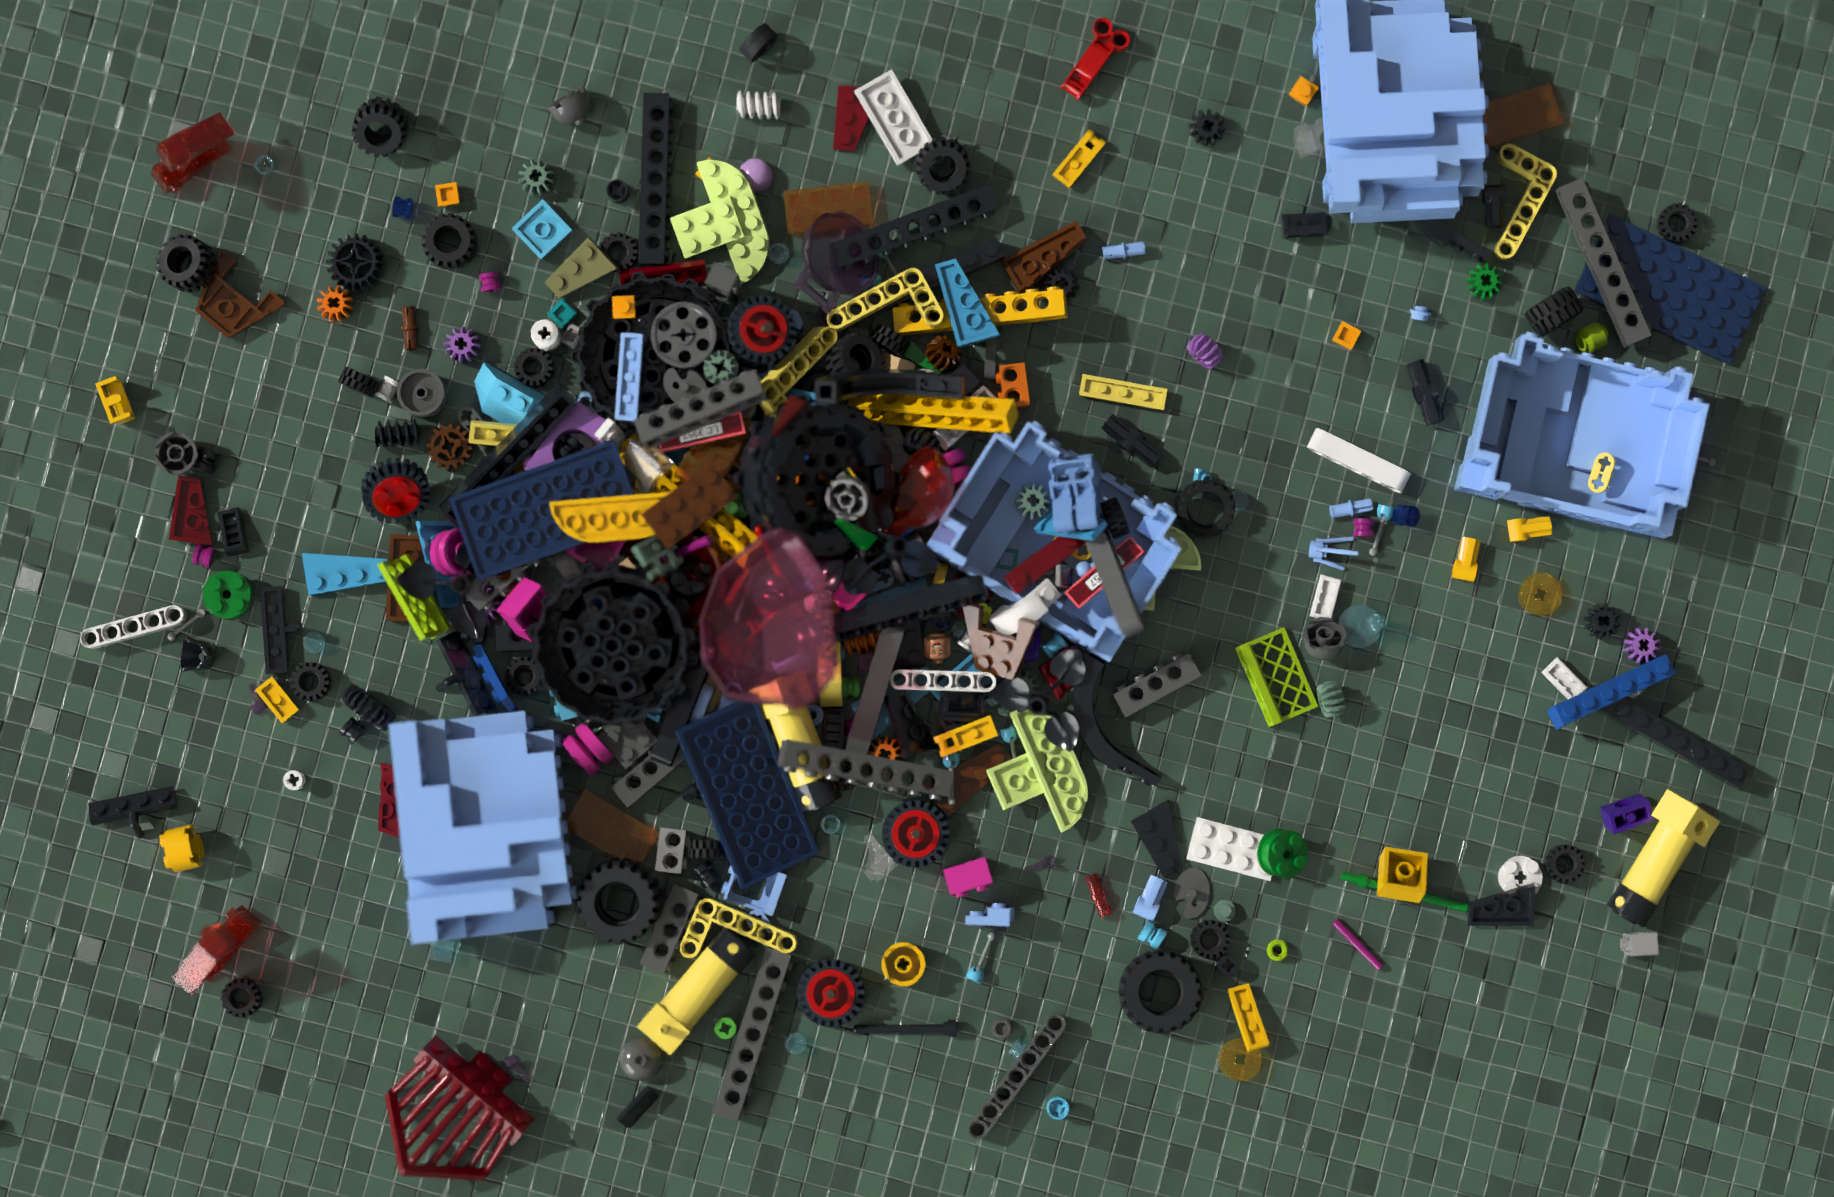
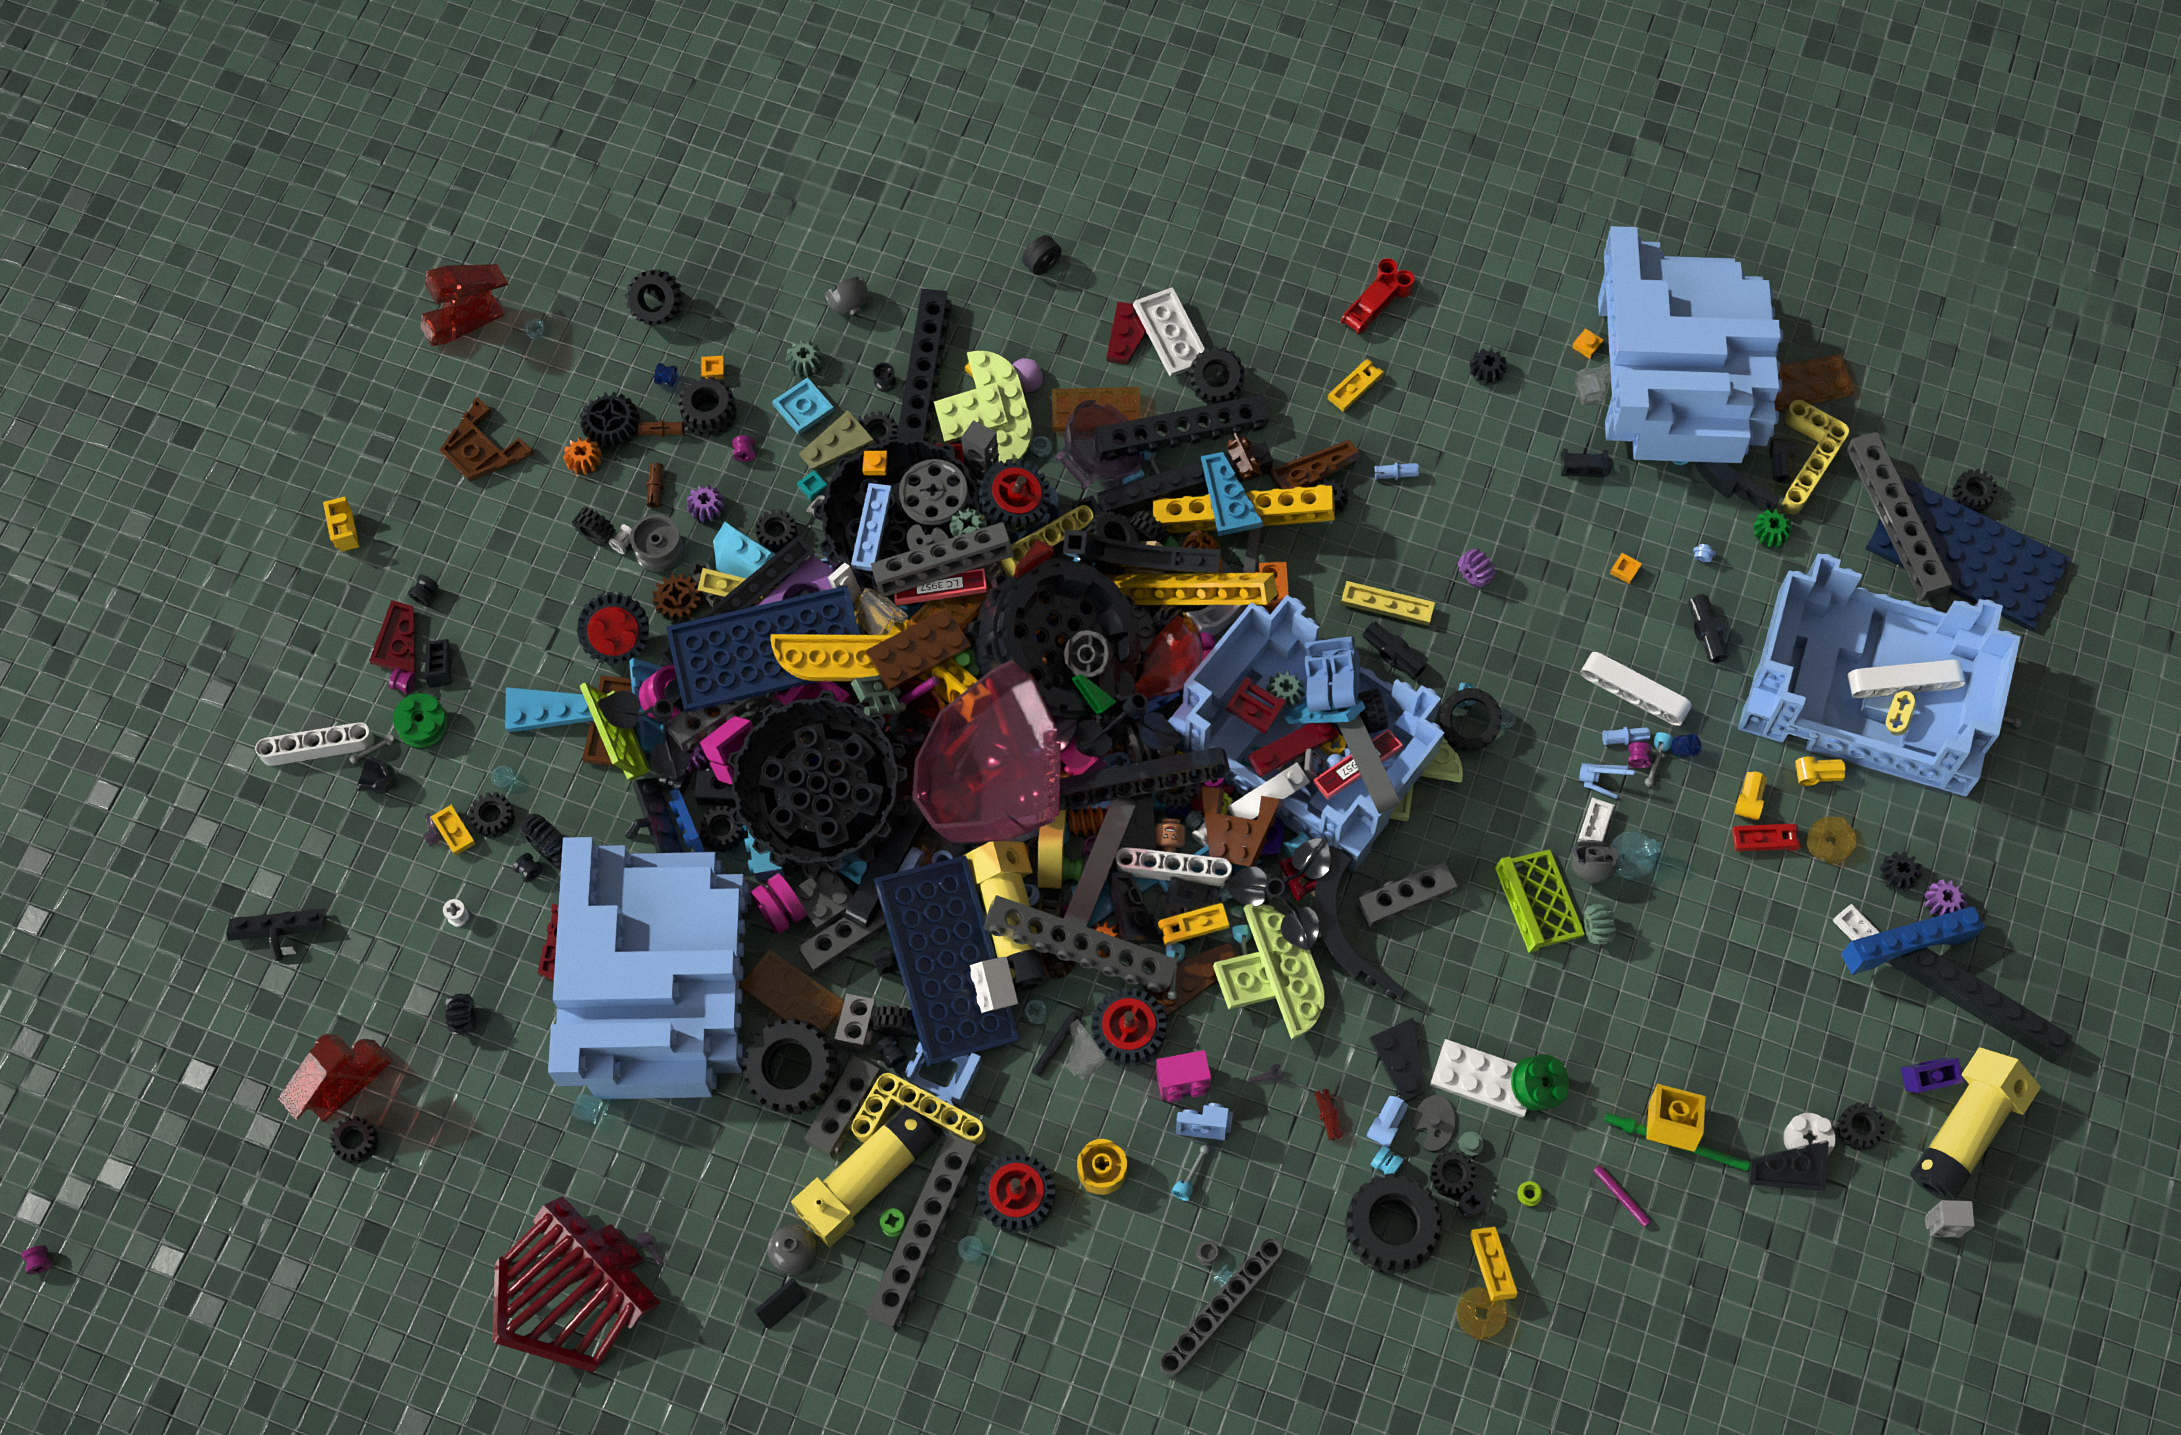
camera: 10 degrees right, 20 degrees down
dark grey cylinder [154,432,199,475] -> none
black tyre [156,234,217,293] -> none
yellow brick [160,824,204,872] -> none
black plate [260,586,300,674] -> none
black piece [375,419,421,448] -> none
white piece [531,319,561,352] -> none
white piece [737,91,781,120] -> none
light yellow beam [827,268,943,331] -> none
black piece [852,1019,957,1037] -> none
medium azure wheel [1047,1096,1069,1120] -> none
black tyre [1524,286,1584,337] -> none
lime head [1575,322,1609,353] -> none
none -> black gear [444,993,477,1035]
none -> reddish brown pin [638,420,685,437]
none -> white brick [970,956,1018,1013]
none -> black bar [1031,1012,1079,1077]
none -> dark red plate [1225,676,1286,734]
none -> reddish brown hinge [1227,433,1262,481]
none -> red plate [1732,824,1801,852]
none -> white beam [1848,660,1966,698]

